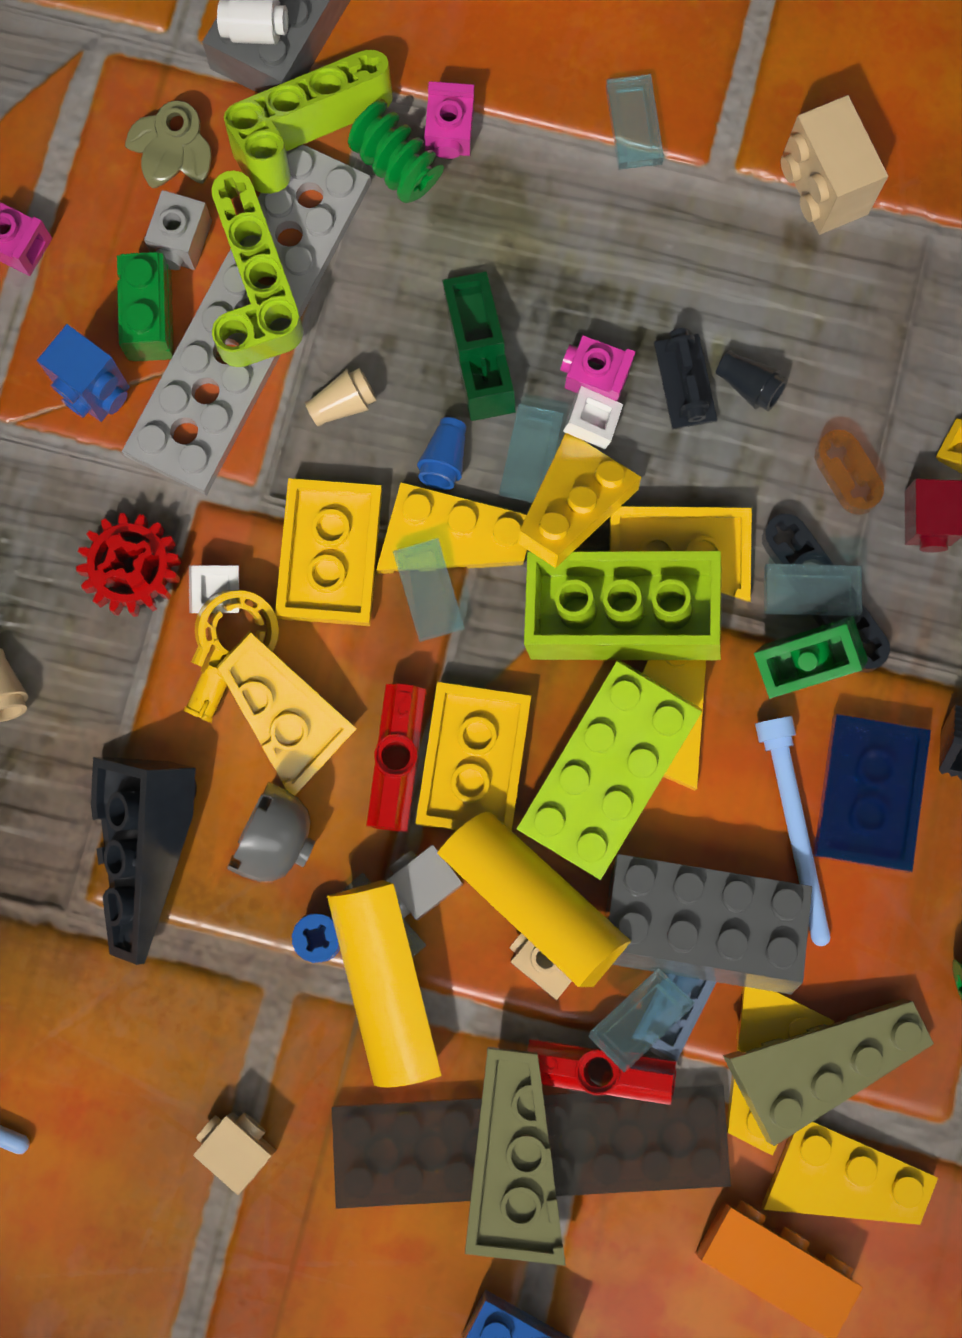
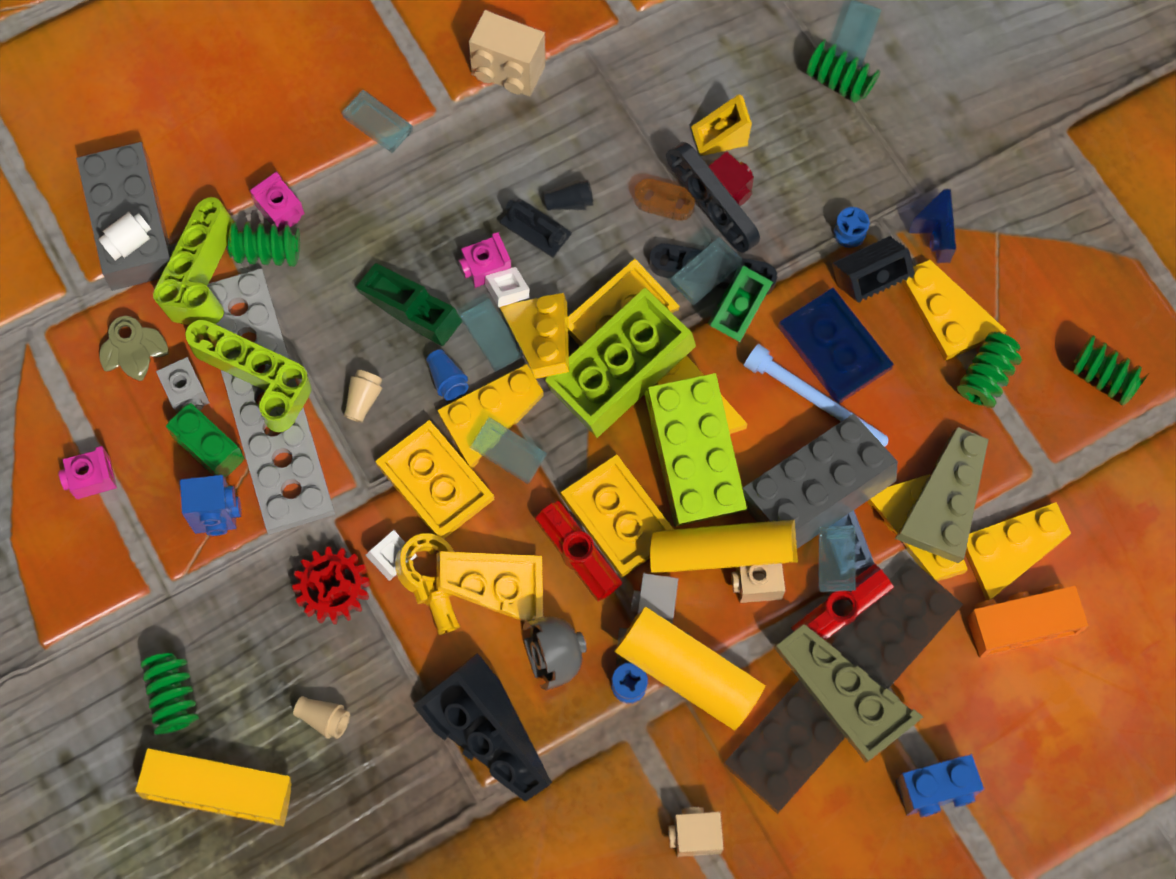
camera: 45 degrees left, 10 degrees down
none -> black beam [666,142,760,253]

